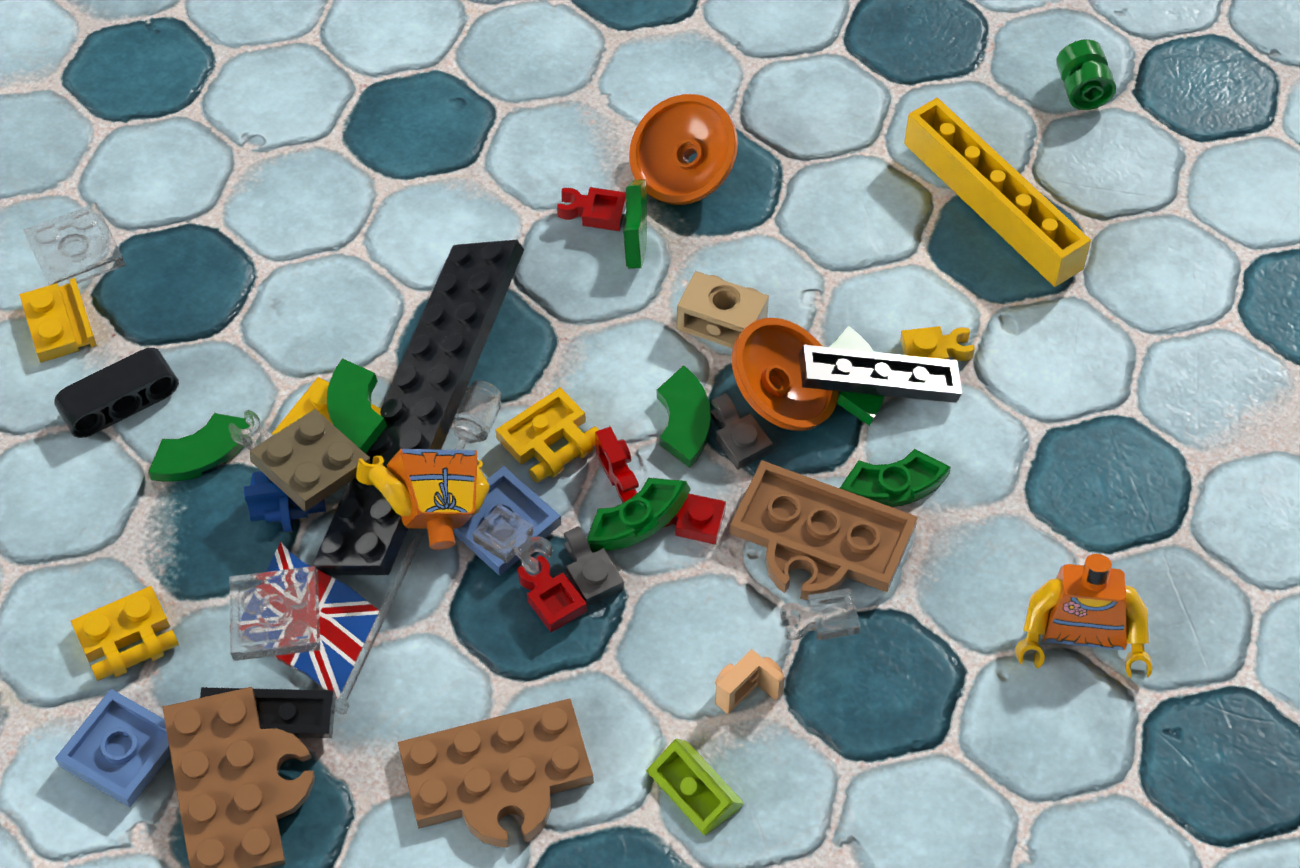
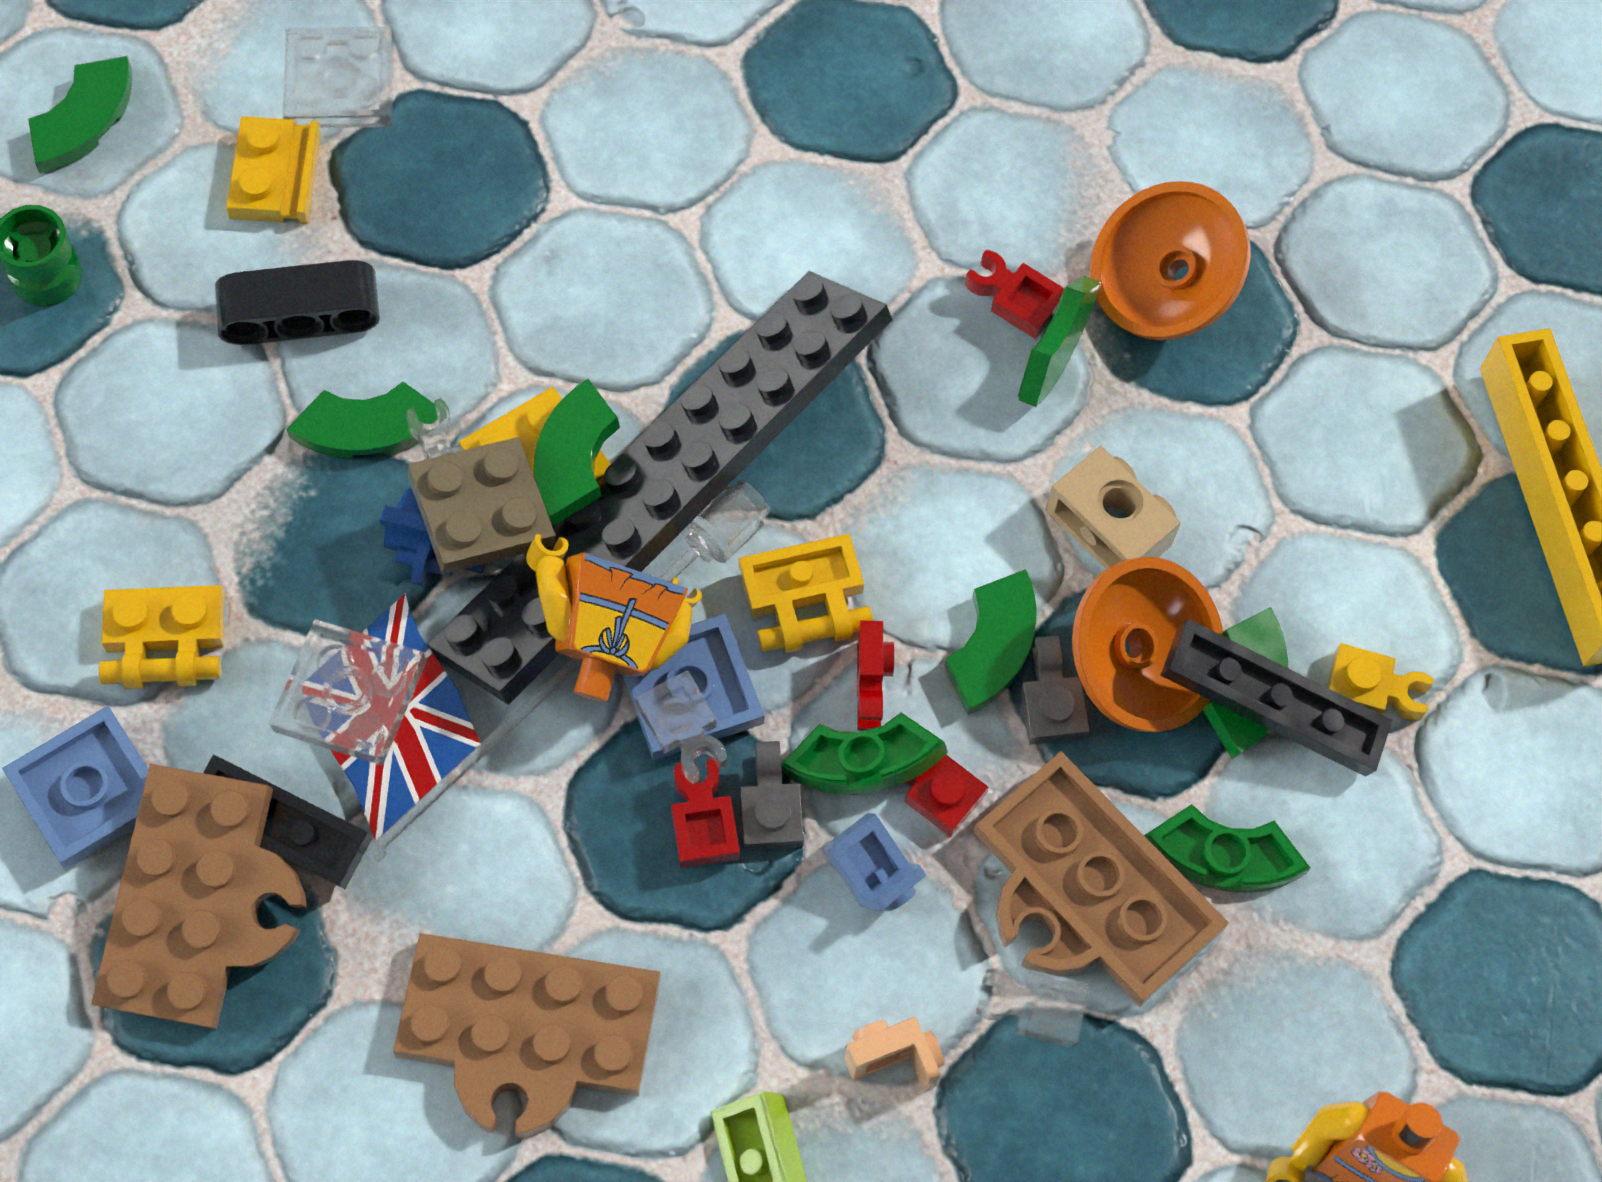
camera: 20 degrees right, 10 degrees up
none -> medium blue bracket [822,813,926,911]

